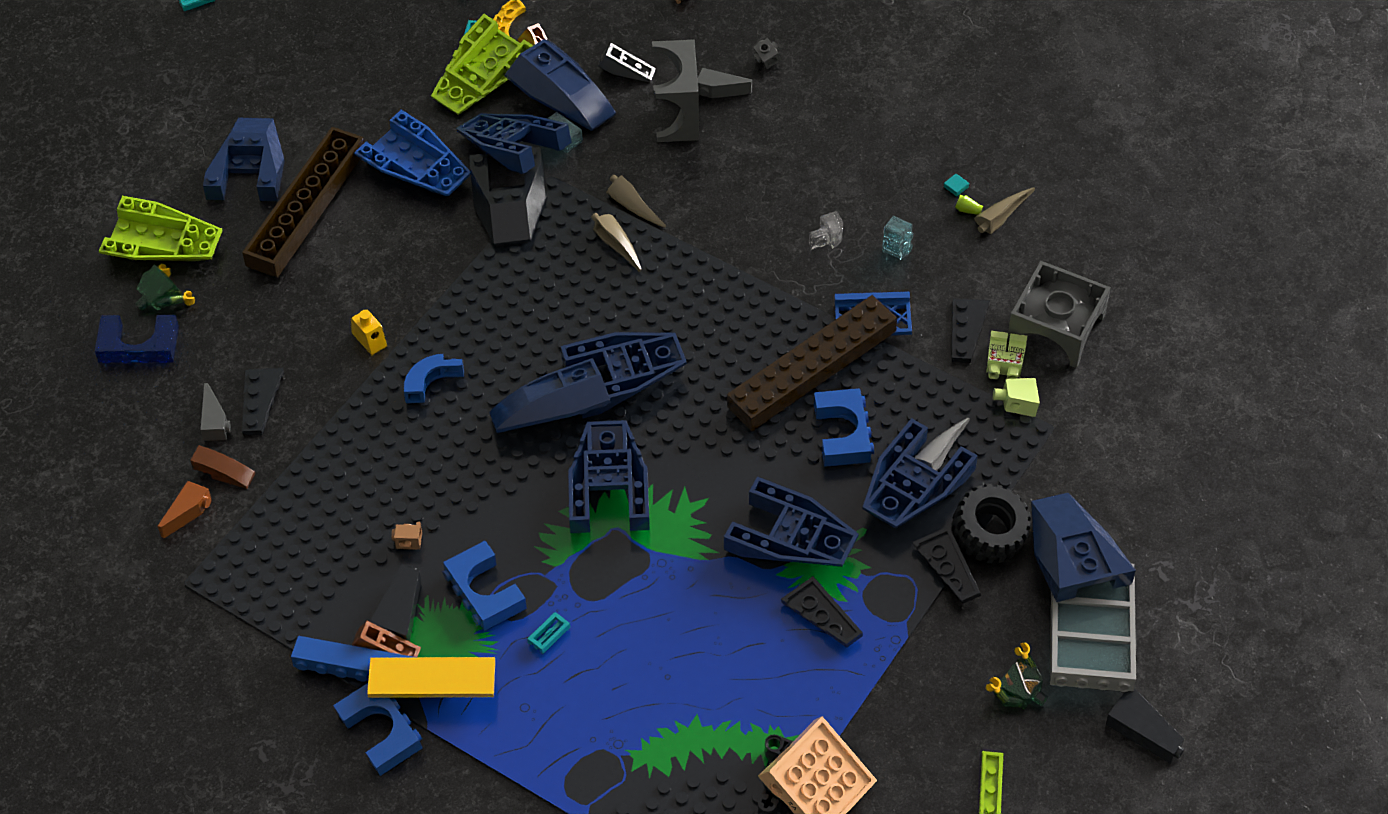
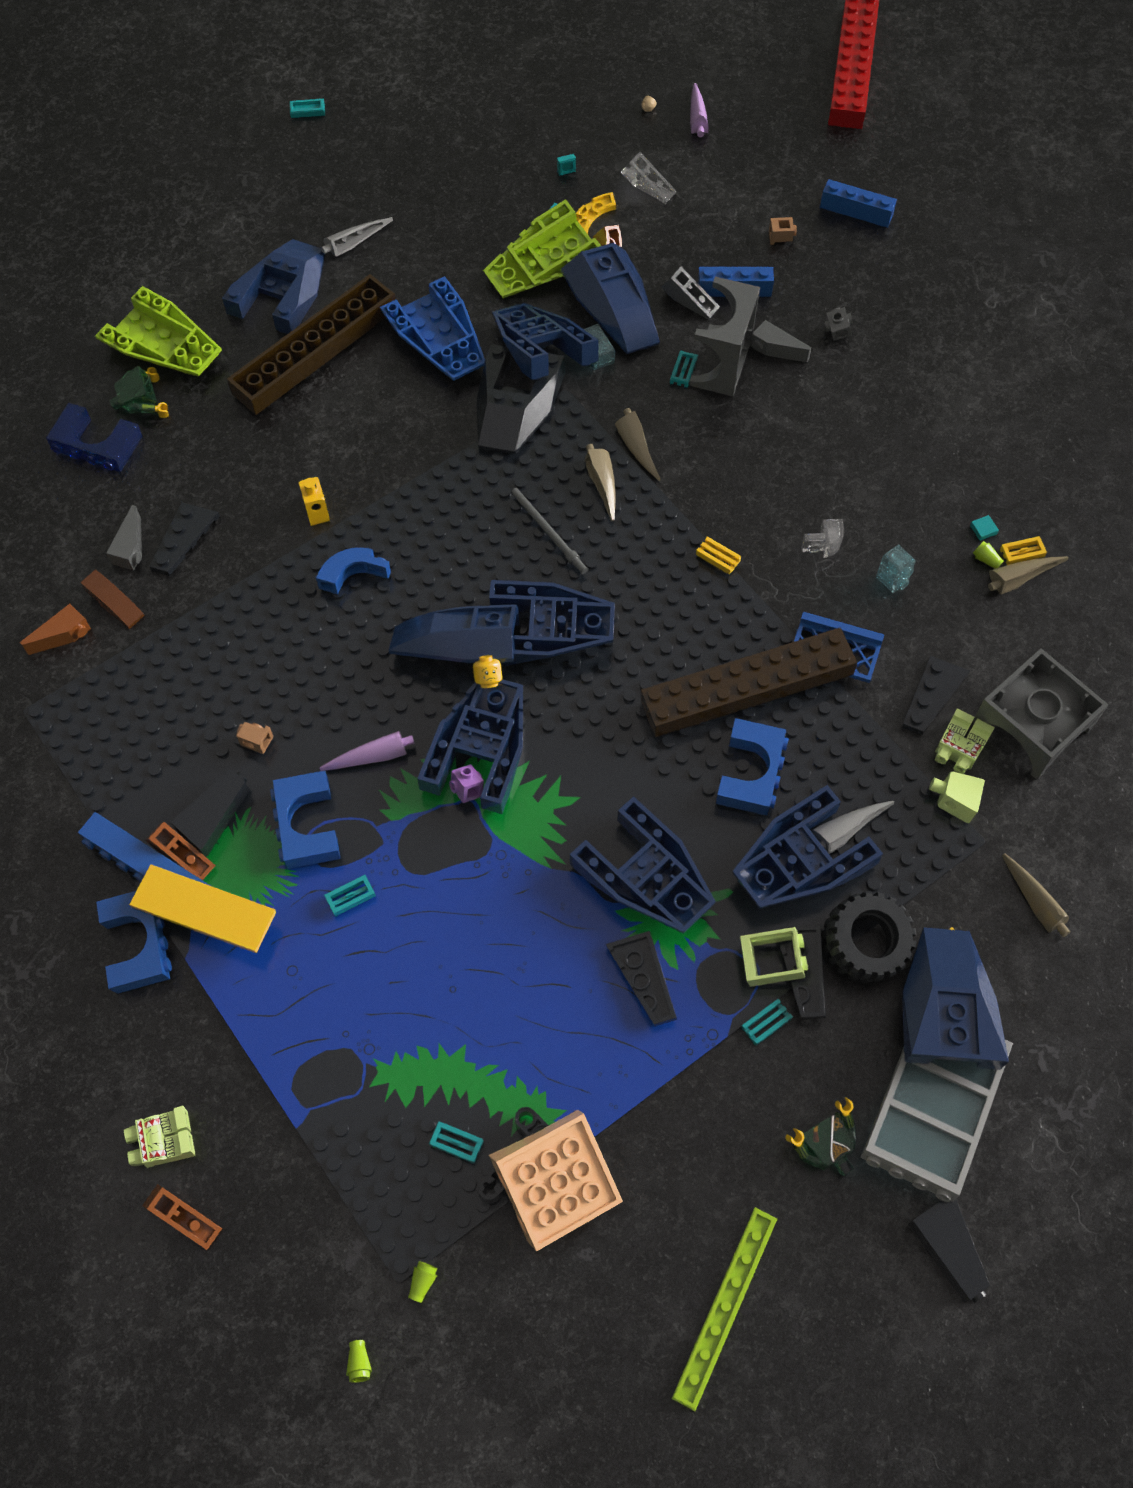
camera: 20 degrees right, 10 degrees up
none -> lavender piece [319,731,414,771]
none -> light grey piece [321,217,393,256]
none -> teal tile [429,1121,484,1164]
none -> medium lavender brick [449,764,484,803]
none -> yellow head [473,655,502,688]
none -> dark grey bar [511,488,588,574]
none -> teal tile [670,351,698,388]
none -> yellow tile [696,536,741,575]
none -> blue brick [697,267,774,297]
none -> yellowish green window [740,927,808,987]
none -> teal tile [741,999,793,1045]
none -> yellow tile [1000,536,1047,565]
none -> dark tan piece [1002,853,1070,937]

